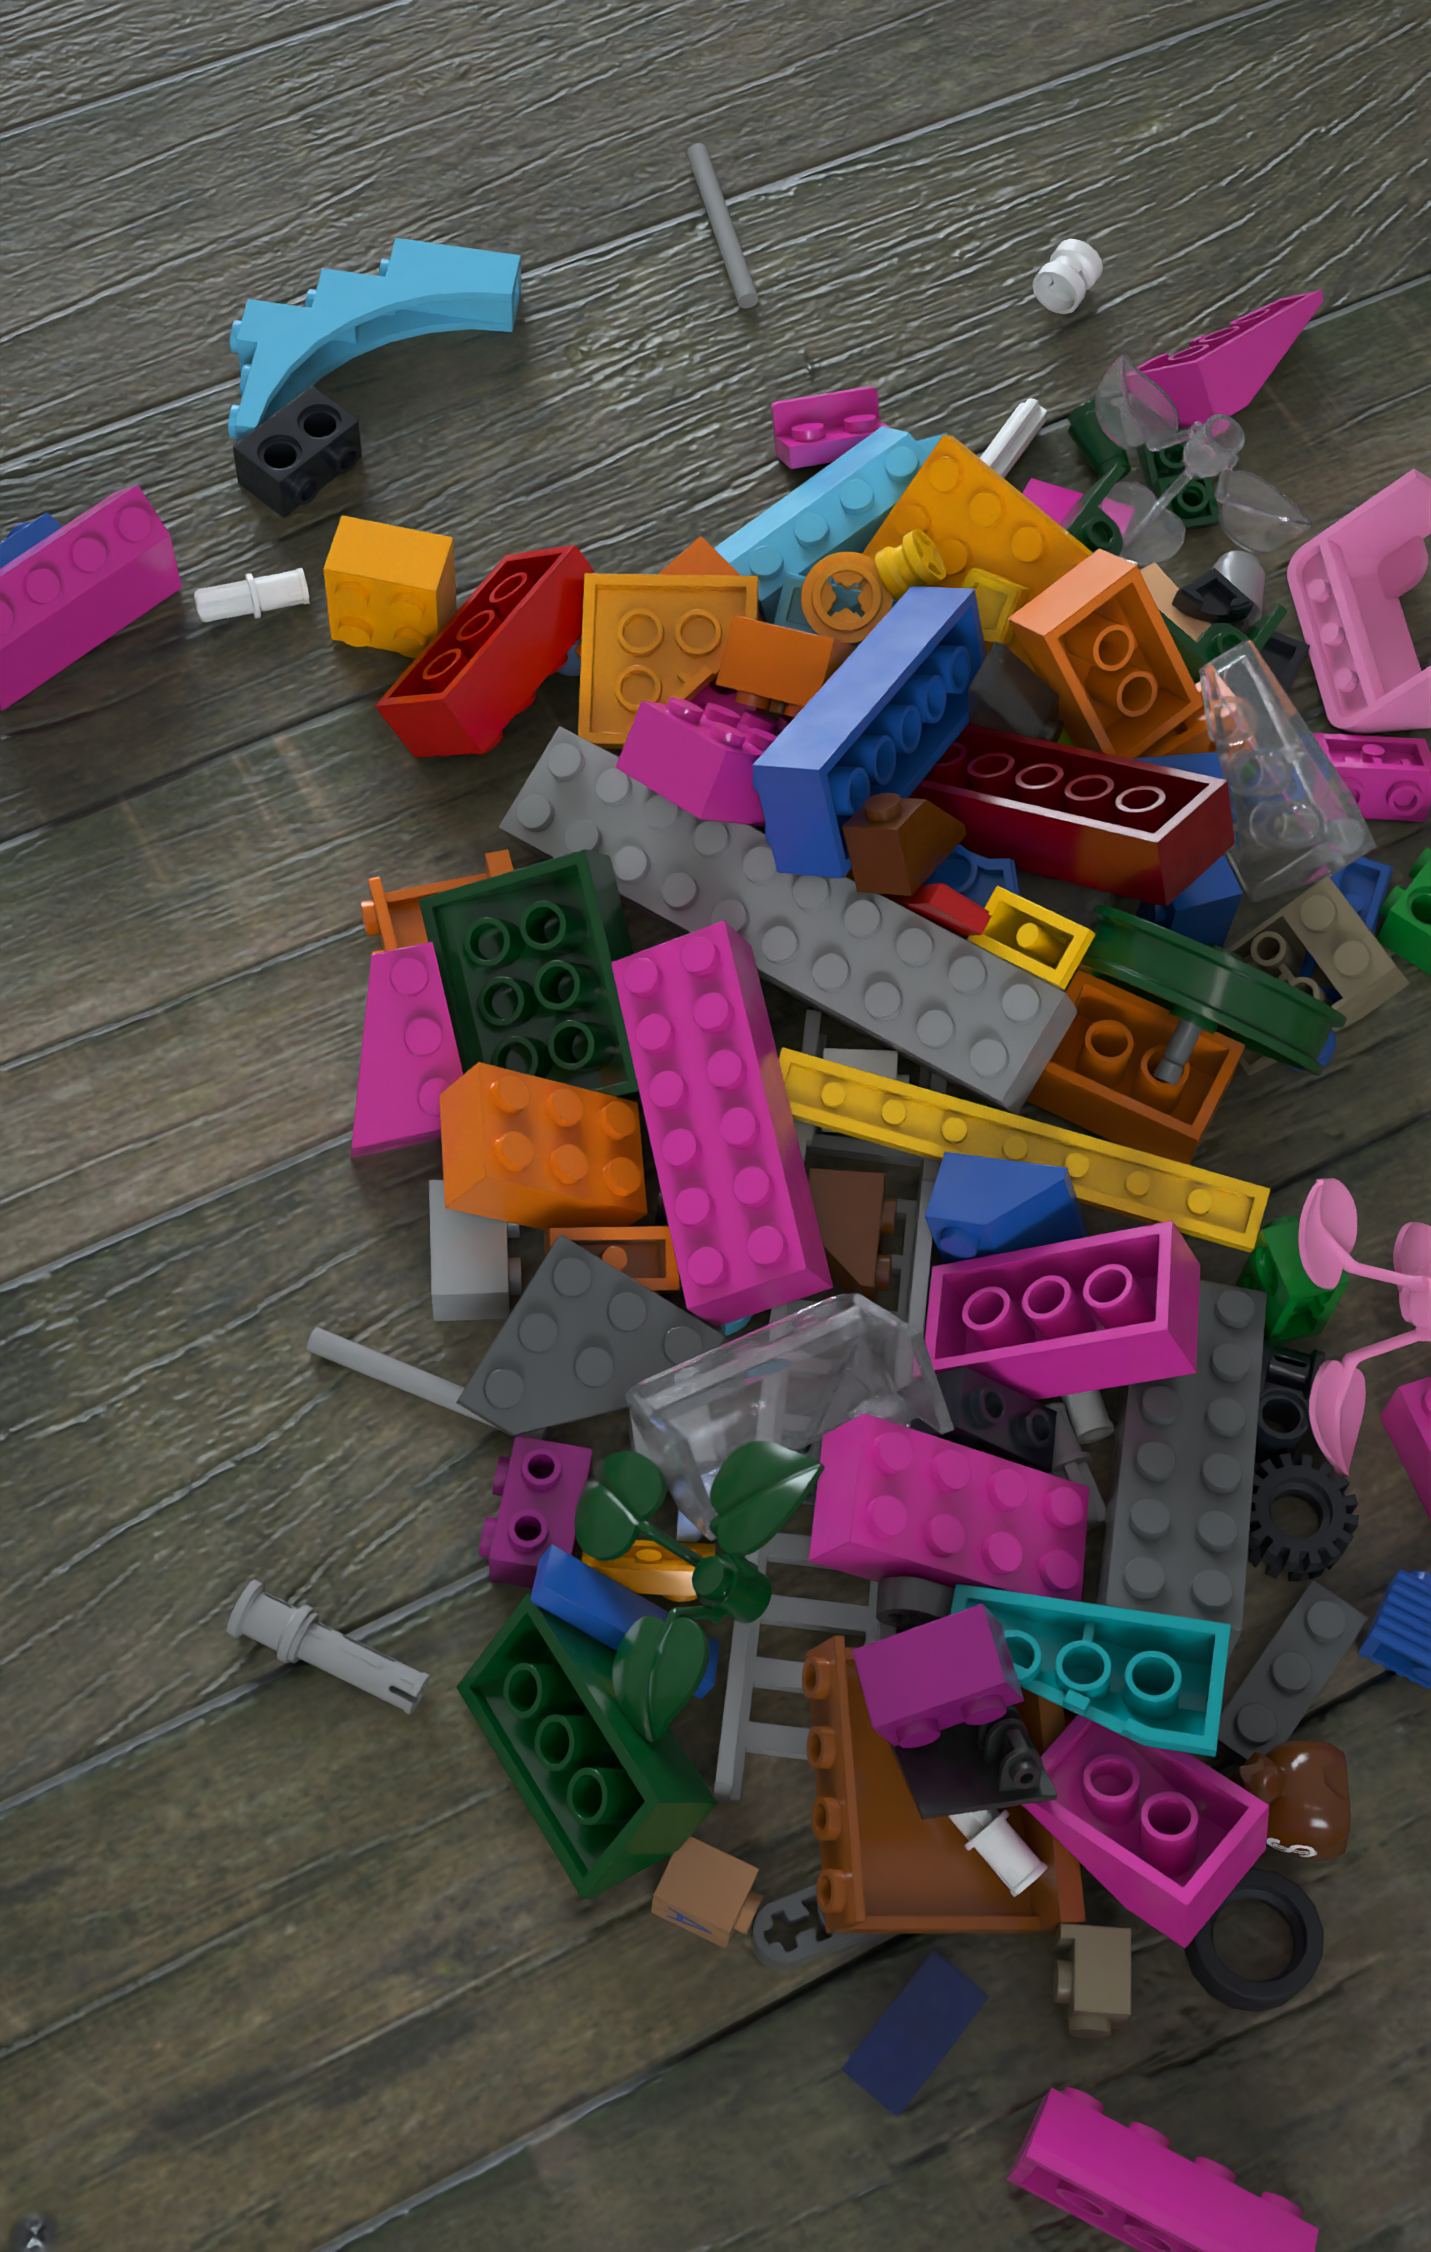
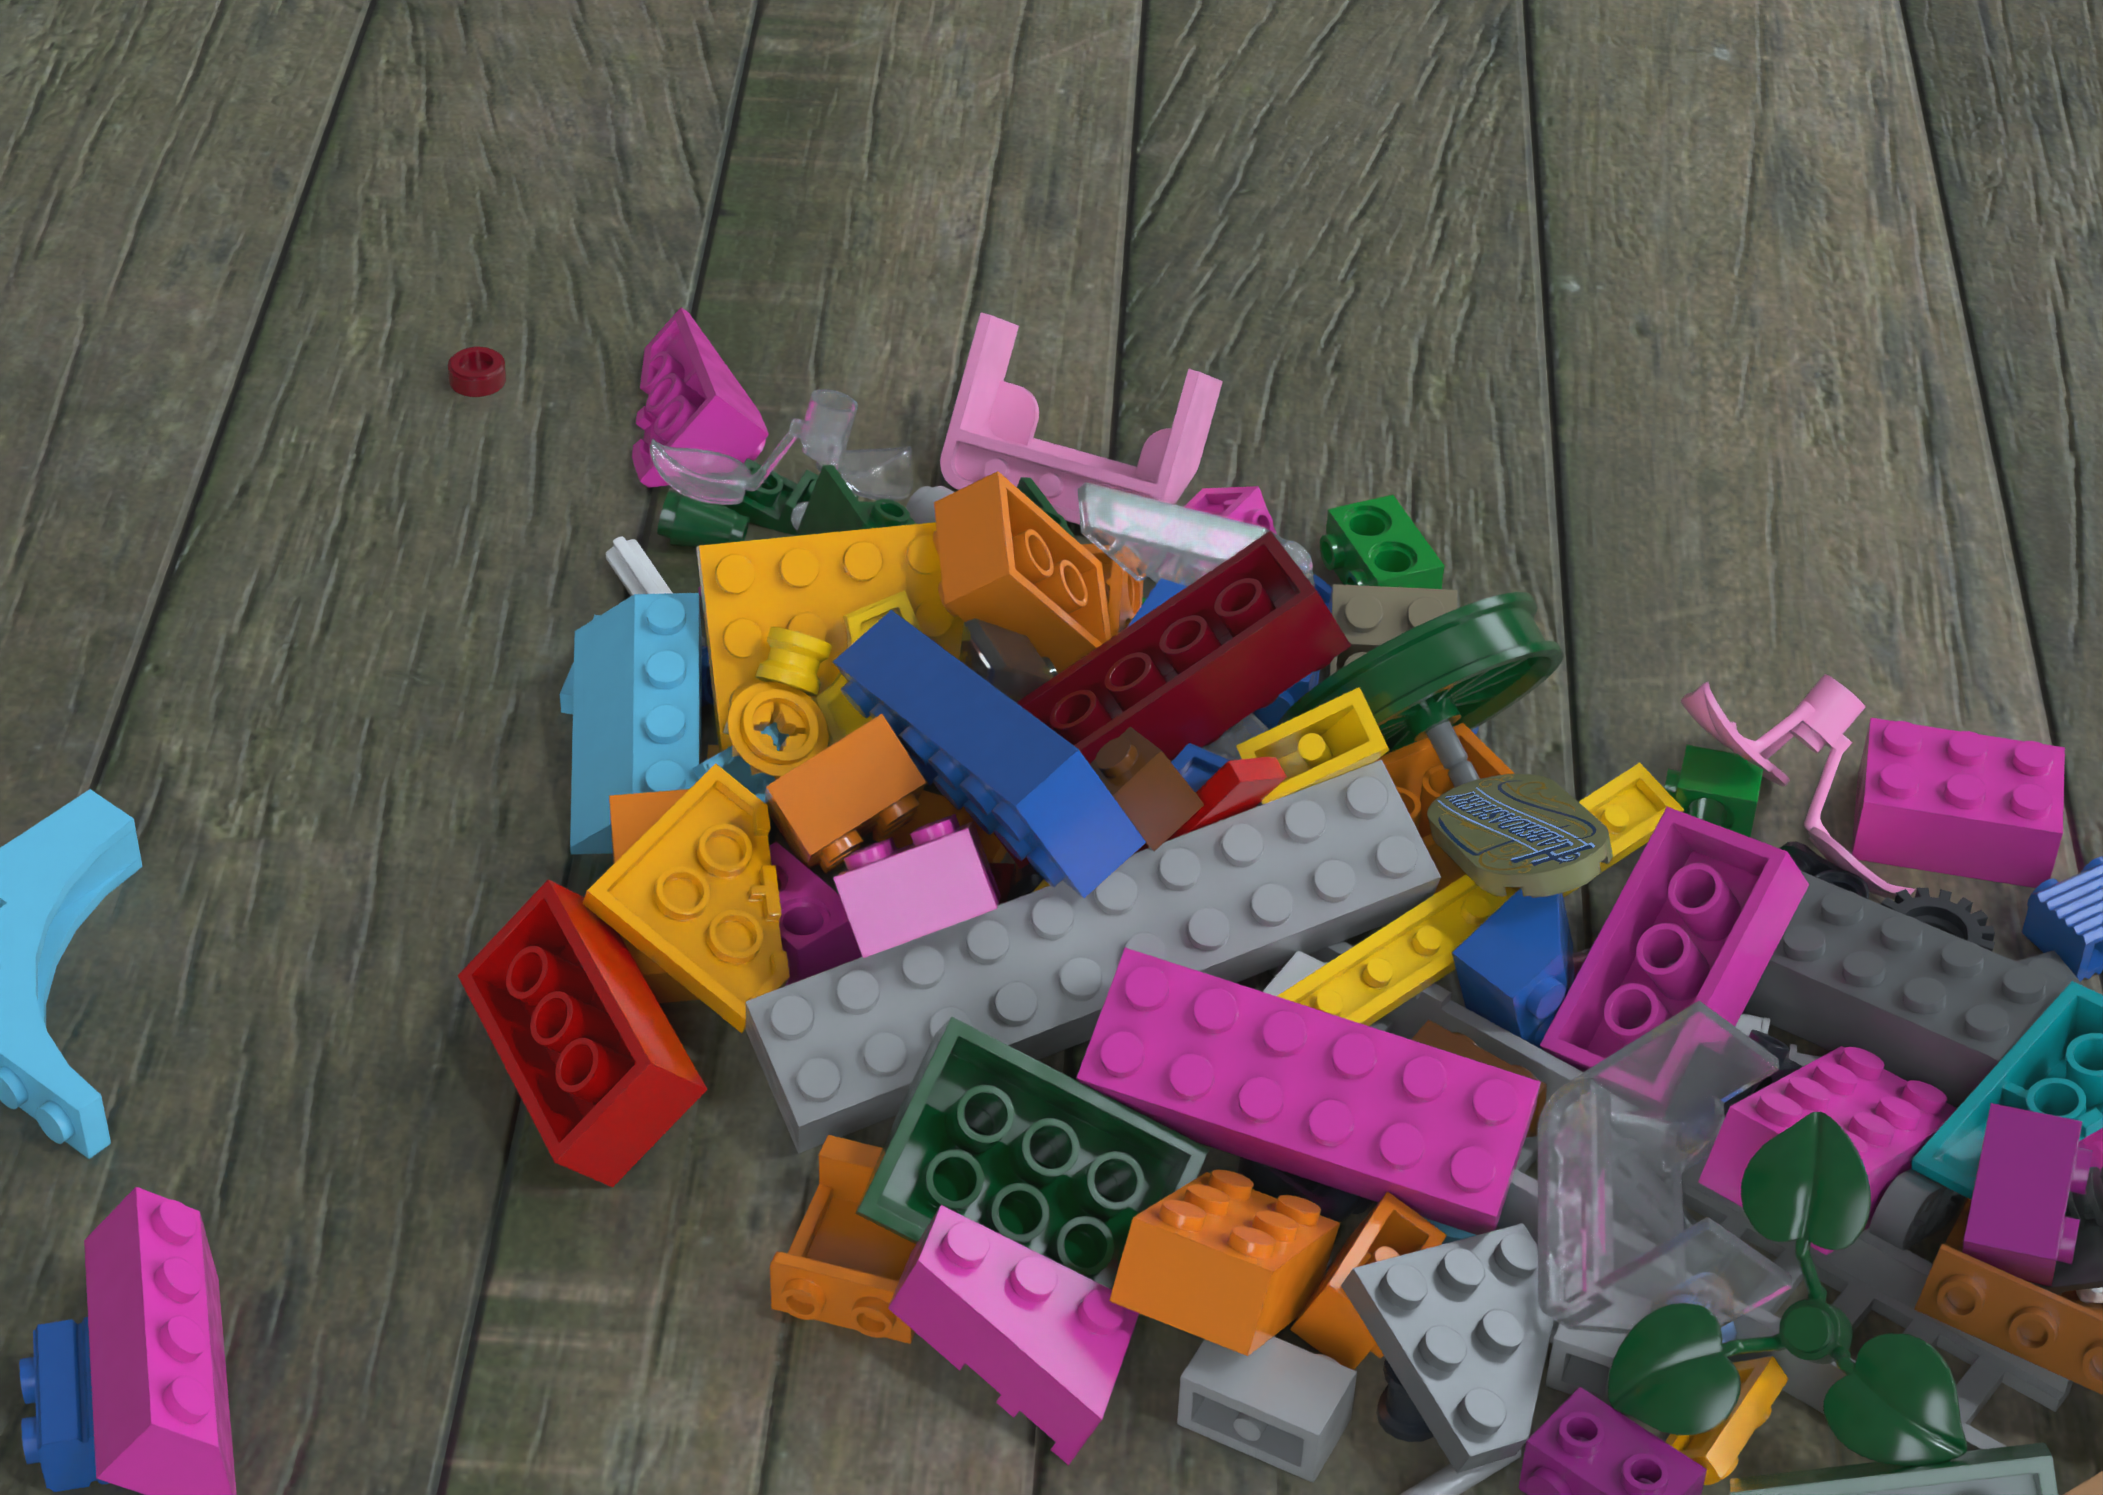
camera: 55 degrees left, 20 degrees down
white axle [194,568,310,622] -> none
black brick [233,386,362,518] -> none
light orange brick [323,515,457,658] -> none
blue tile [530,1544,720,1700] -> none
light grey bar [687,143,759,309] -> none
dark pink bracket [771,386,891,469] -> none
white wheel [1032,239,1103,314] -> none
none -> dark red tile [448,347,506,397]
none -> olive tile [1427,774,1613,898]

